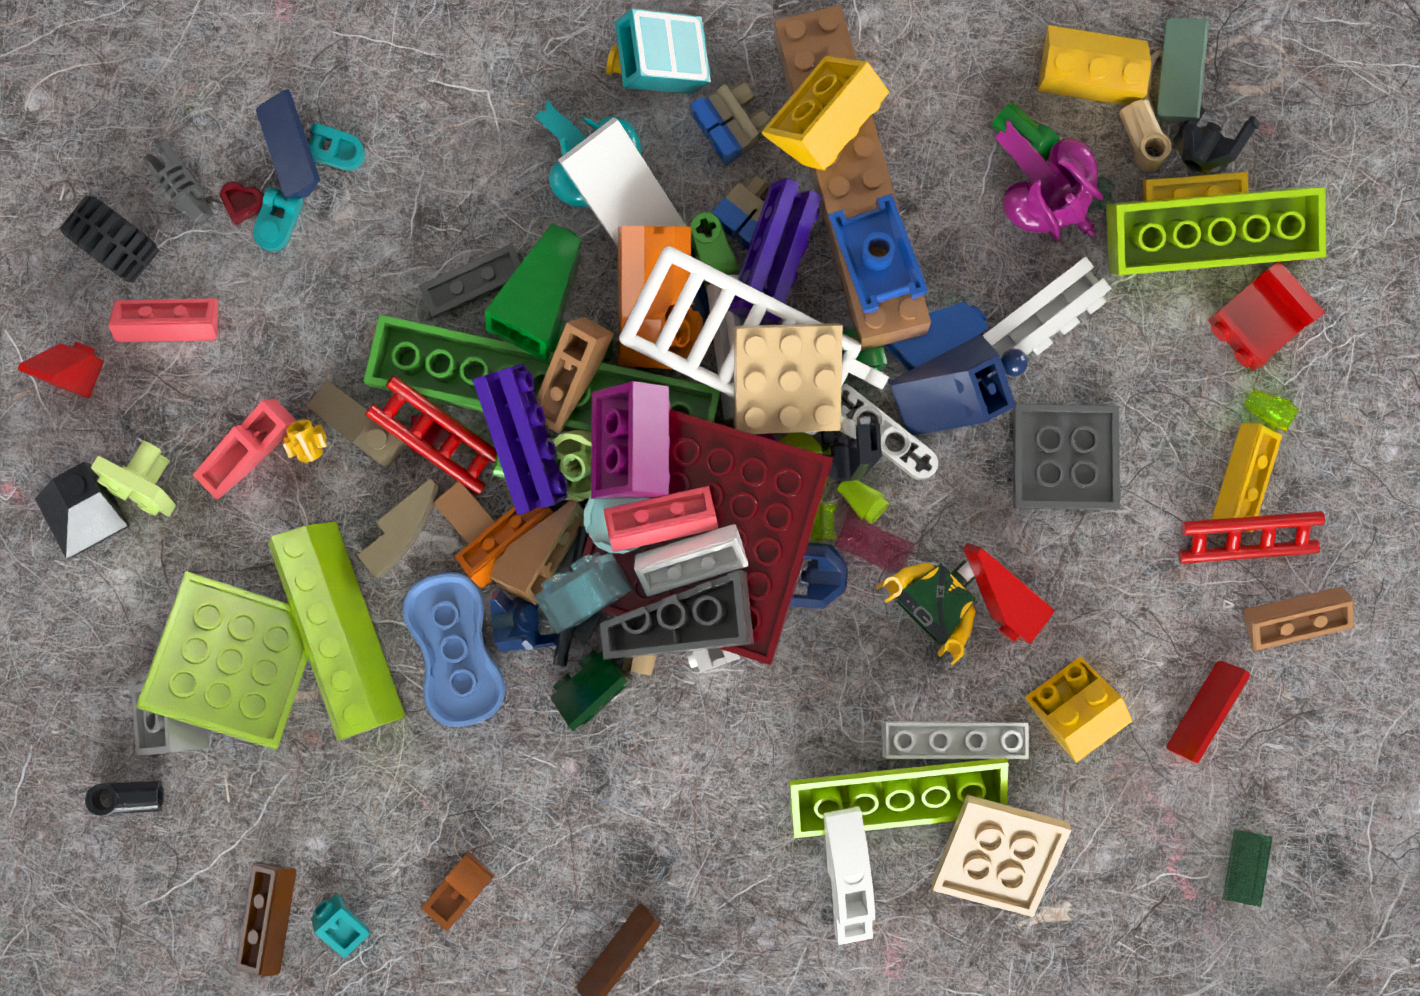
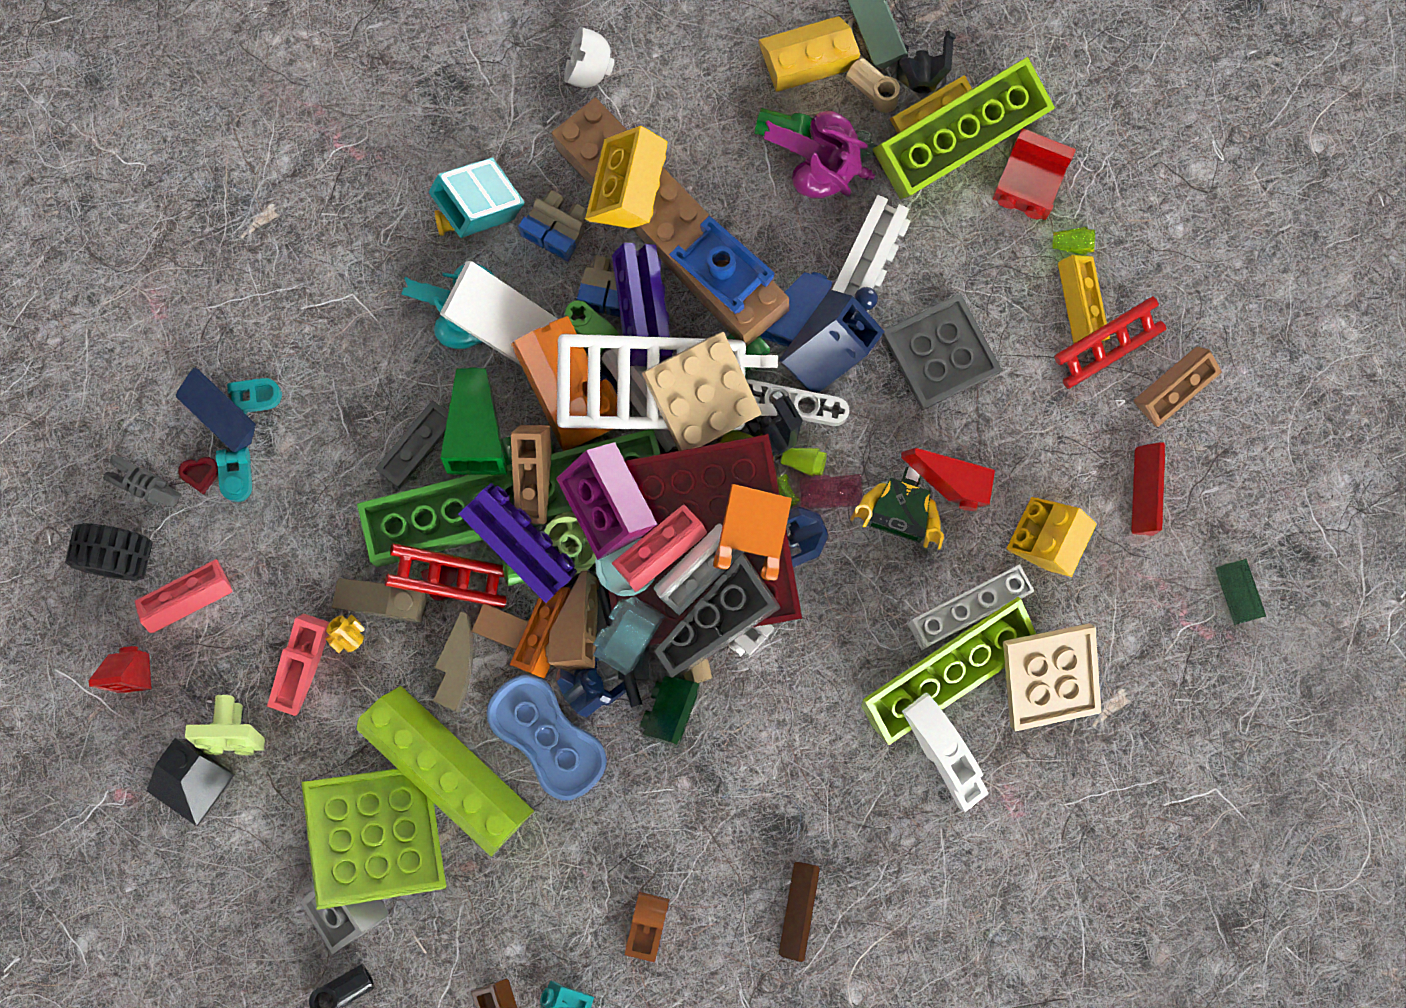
camera: 30 degrees left, 5 degrees down
none -> orange flag [713,484,792,580]

